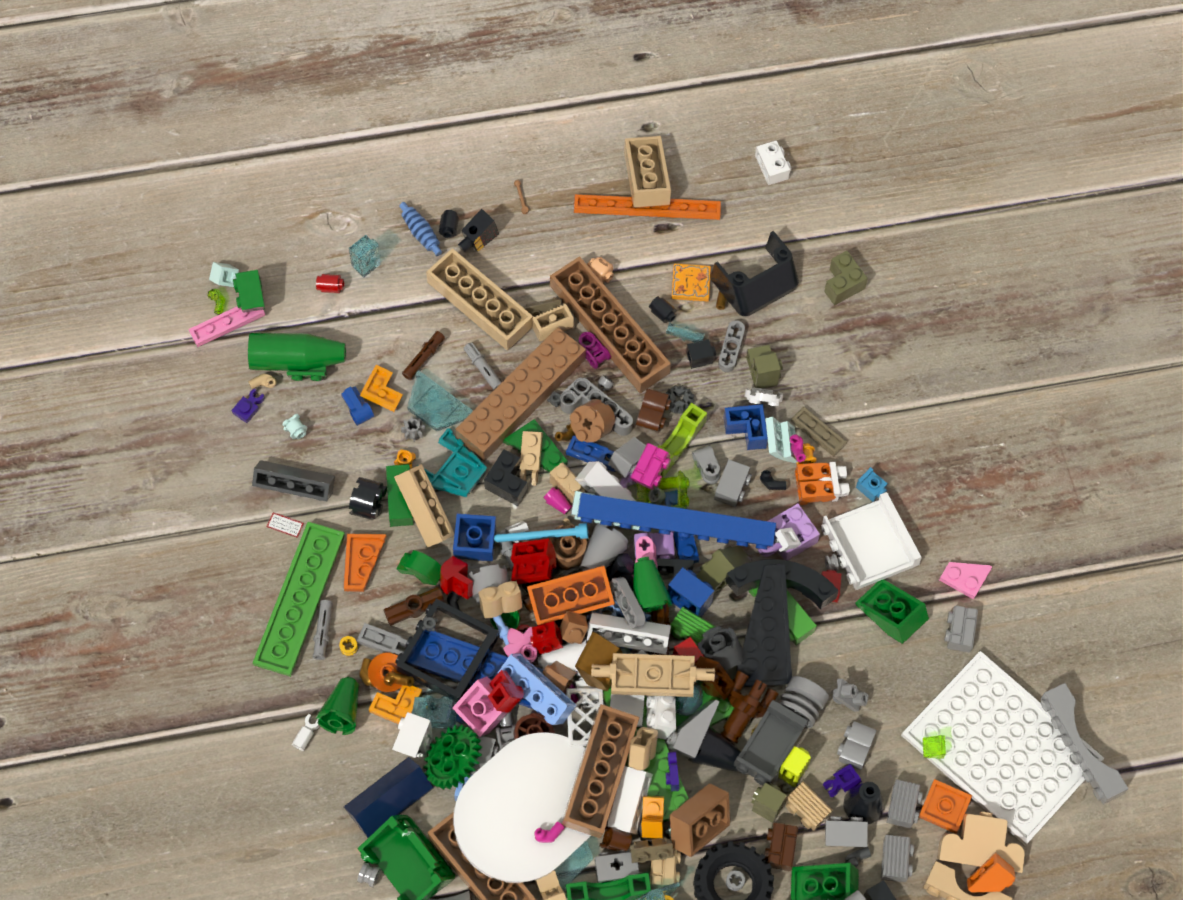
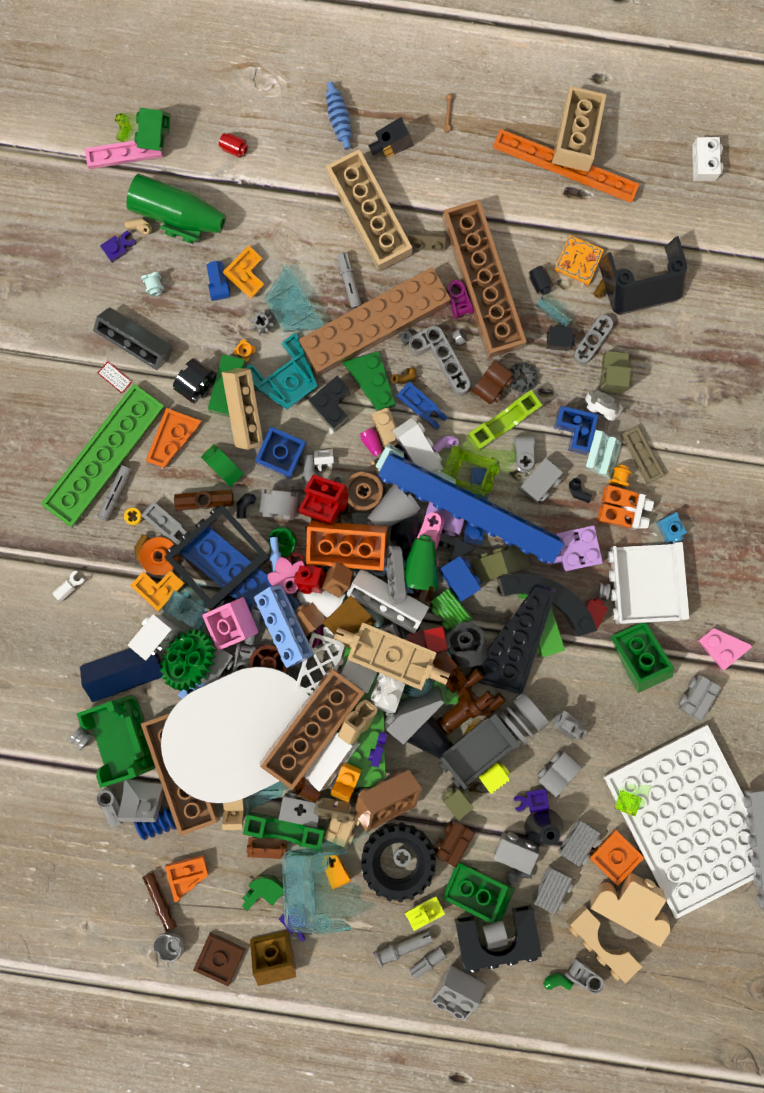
camera: 20 degrees right, 20 degrees up
light aqua panel [209,262,239,287] -> none
green cone [316,677,359,735] -> none
clear light blue brick [349,235,381,278] -> none
pearl gold arm [383,672,414,687] -> none
reddish brown pin [402,331,445,380] -> none
dark grey piece [422,617,438,632] -> none
black brick [439,210,459,238] -> none
red brick [440,556,473,600] -> none
tan brick [478,581,522,618] -> none
red brick [488,670,524,713] -> none
medium azure piece [494,523,588,542] -> none
tan hinge [520,431,543,486] -> none
tan brick [532,304,574,342] -> none
dark pink arm [534,822,565,843] -> none
medium nougat brick [570,399,615,442] -> none
light nougat head [587,257,614,283] -> none
light grey brick [608,437,646,478] -> none
dark pink brick [630,443,671,490] -> none
light grey hinge [648,487,666,504] -> none
white tile [774,528,801,552] -> none
tan brick [785,781,833,831] -> none
dark pink arm [790,434,806,462] -> none
olive brick [824,251,868,306] -> none
orange slope [967,853,1016,892] -> none

